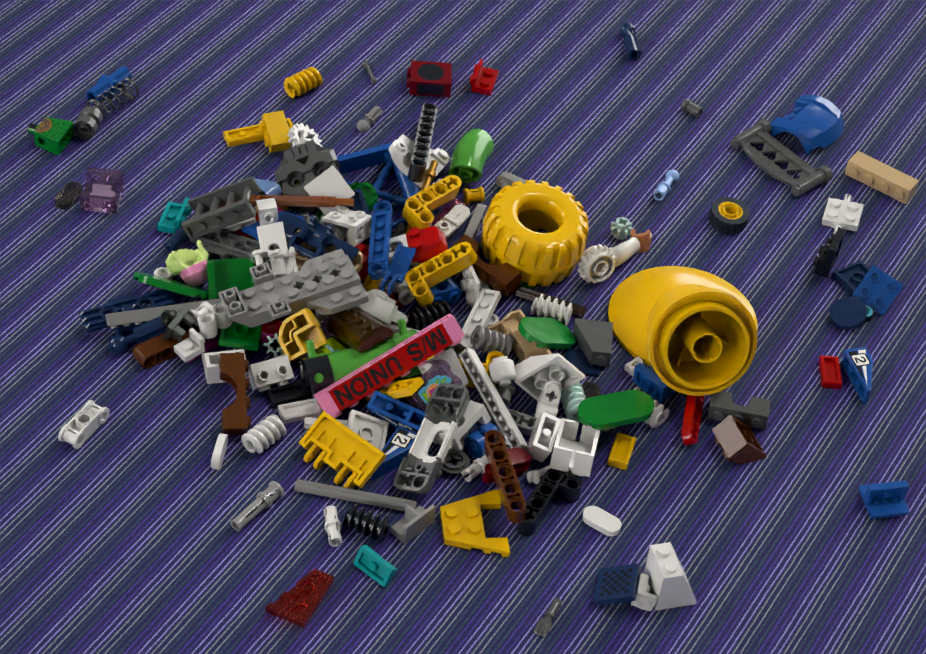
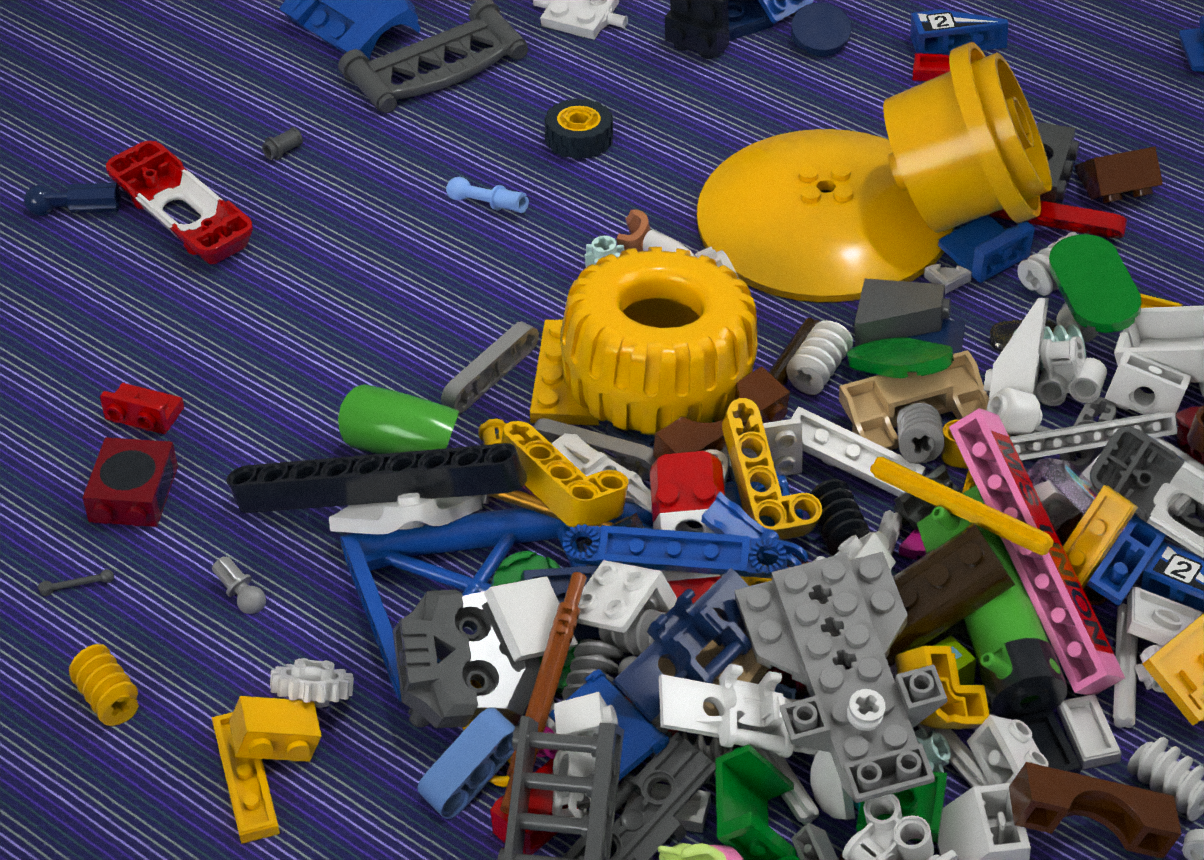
camera: 75 degrees left, 0 degrees up
none -> red piece [106,141,253,264]
none -> white bush [847,689,886,731]
none -> yellow axle [870,457,1054,555]

